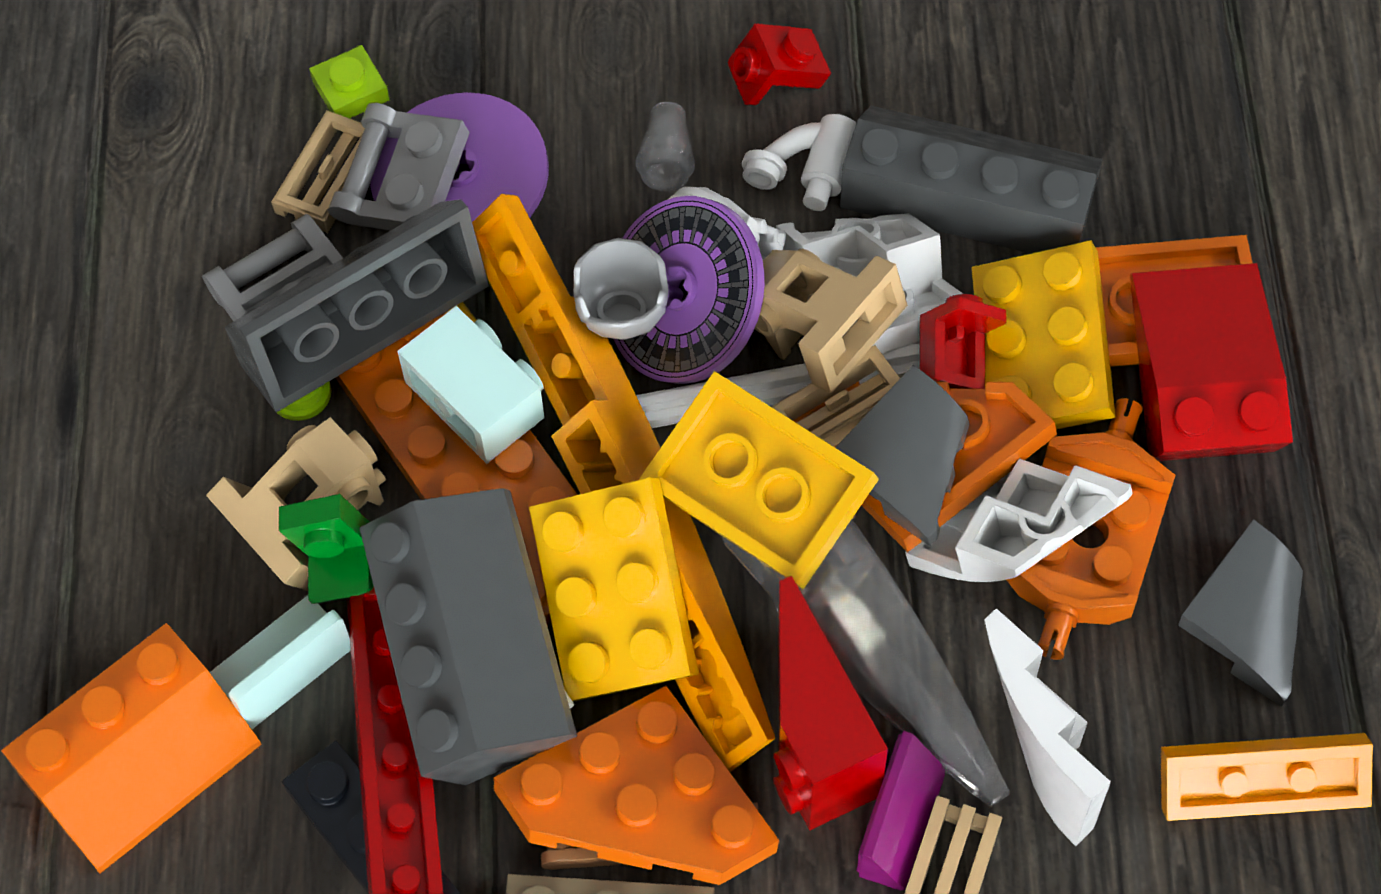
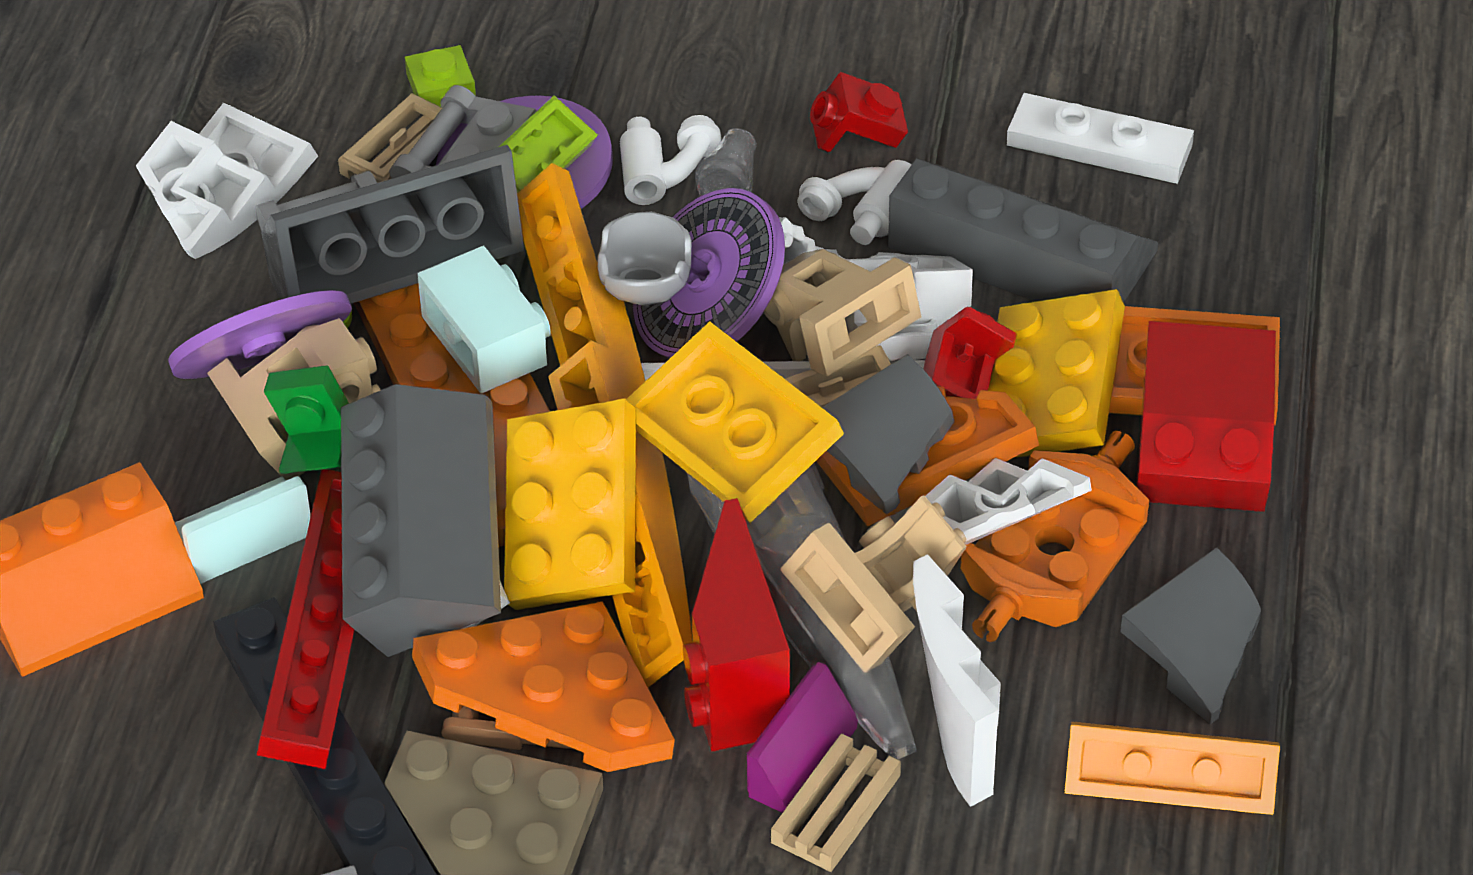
camera: 10 degrees right, 15 degrees down
none -> white slope [136,103,318,259]
none -> medium lavender piece [168,290,352,379]
none -> lime plate [499,95,598,193]
none -> white plant [620,115,721,205]
none -> tan tile [780,495,967,673]
none -> white plate [1007,93,1194,184]

